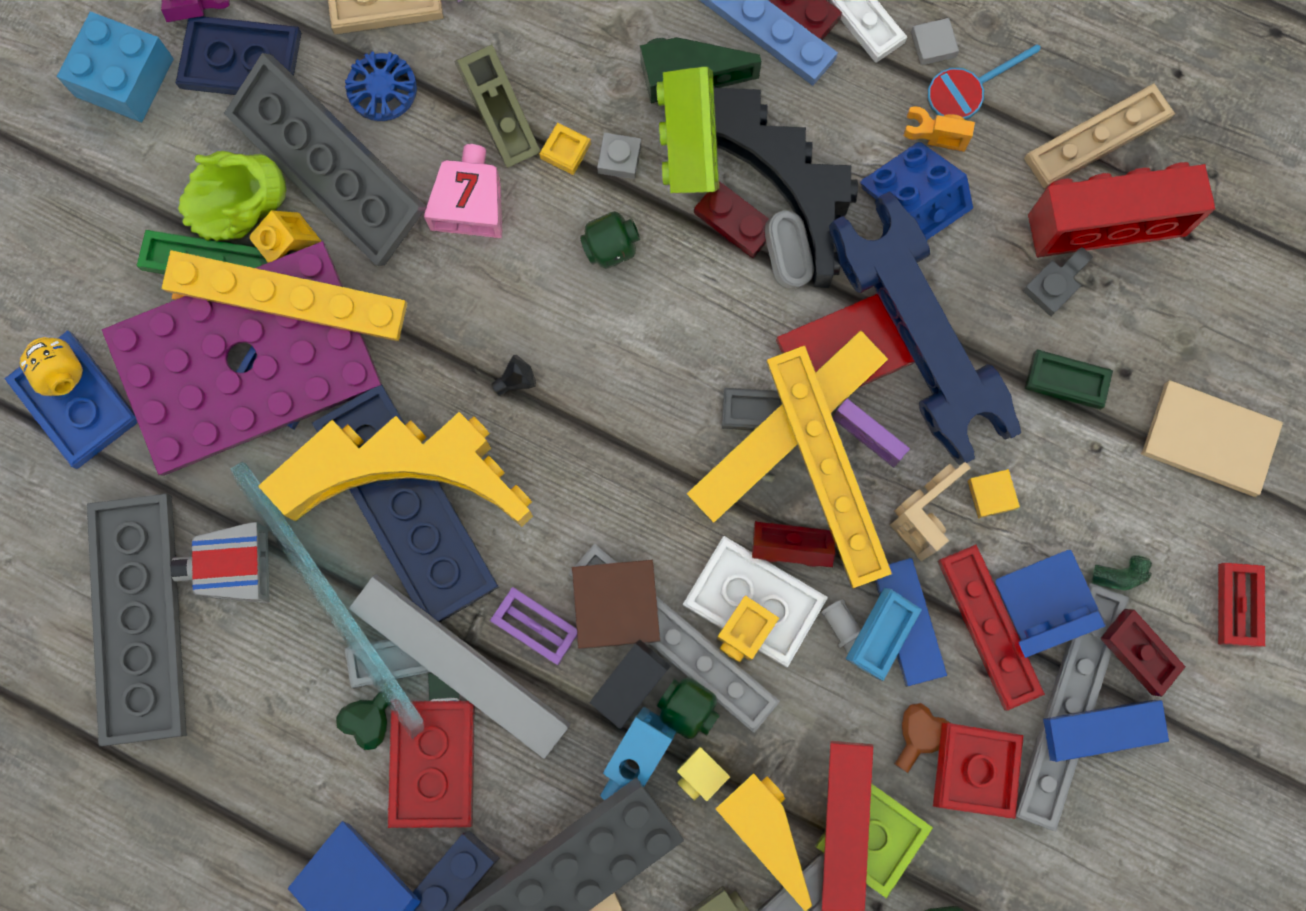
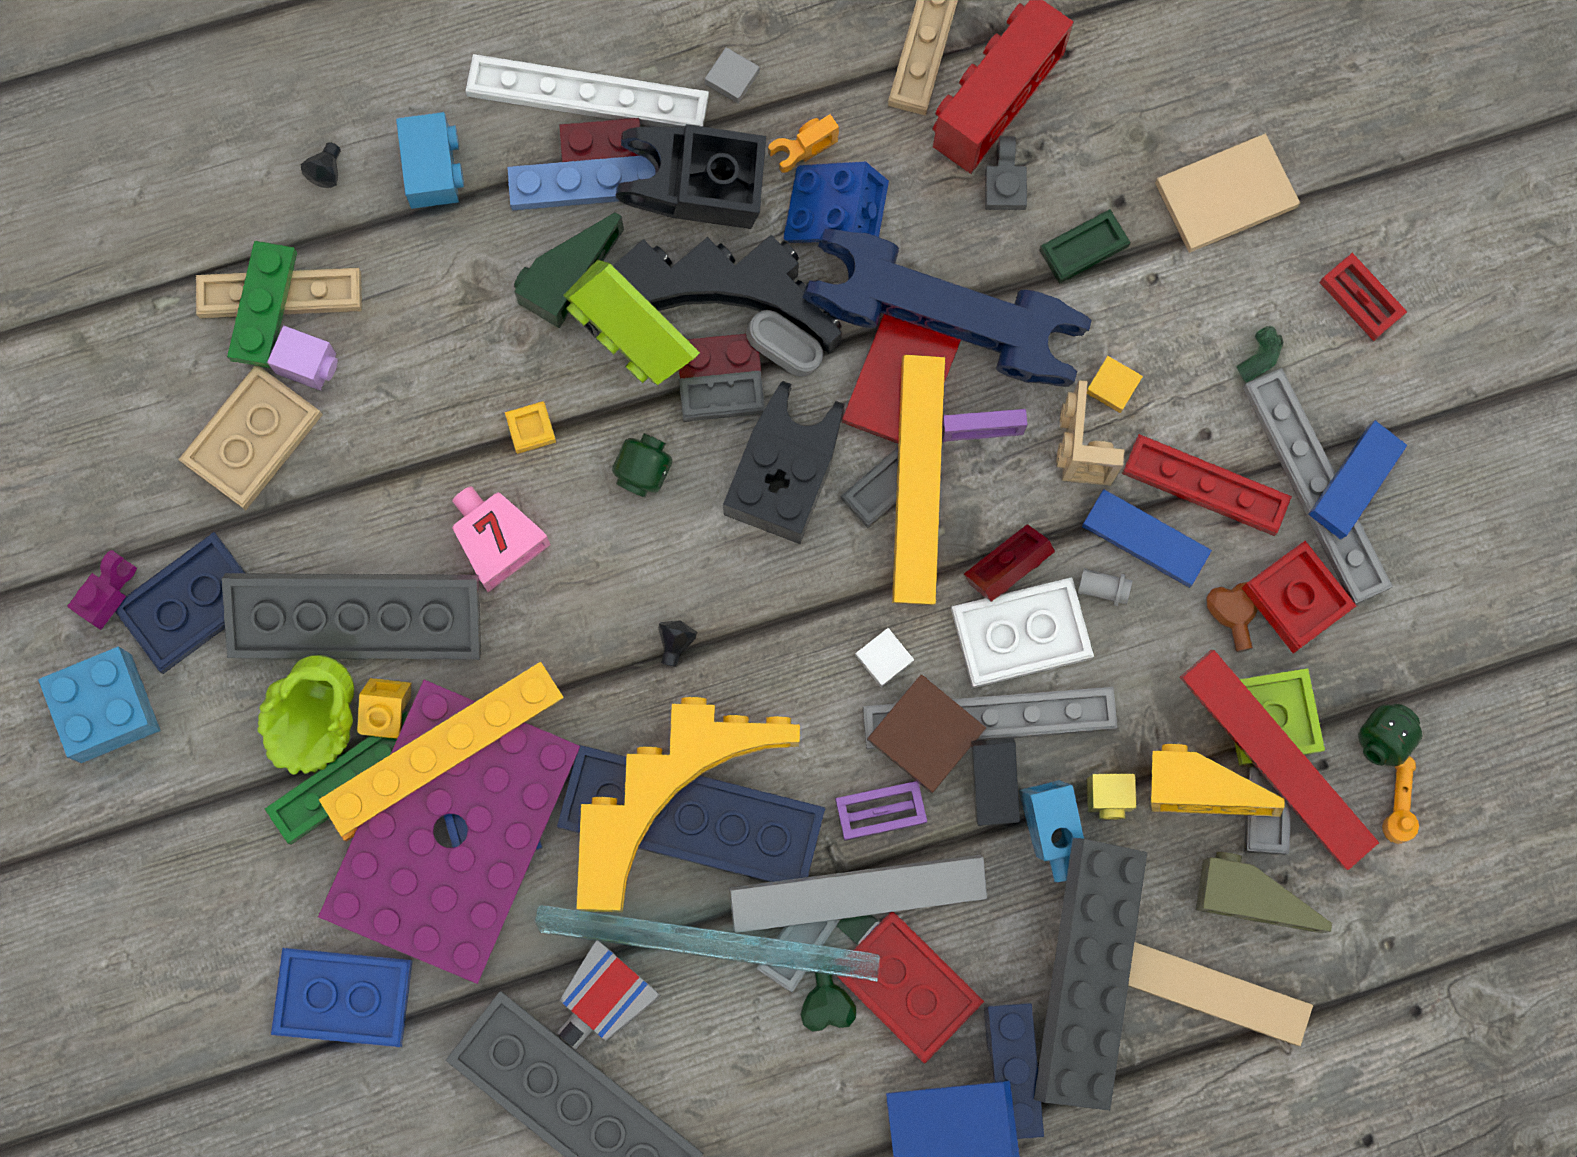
camera: 50 degrees left, 0 degrees up
yellow head [20,337,83,396] -> none
blue wheel [345,52,417,121] -> none
olive slope [454,44,541,168] -> none
light grey plate [597,133,641,179] -> none
dark green head [657,677,720,739] -> none
yellow bracket [717,595,779,663] -> none
yellow plate [766,346,892,588] -> none
dark azure tile [846,588,922,681] -> none
piece [928,44,1041,120] -> none
blue bracket [995,550,1106,658] -> none
dark red plate [1100,609,1186,697] -> none
none -> black brick [615,124,766,229]
none -> dark grey plate [679,370,765,422]
none -> black brick [723,381,845,544]
none -> white tile [855,628,914,688]

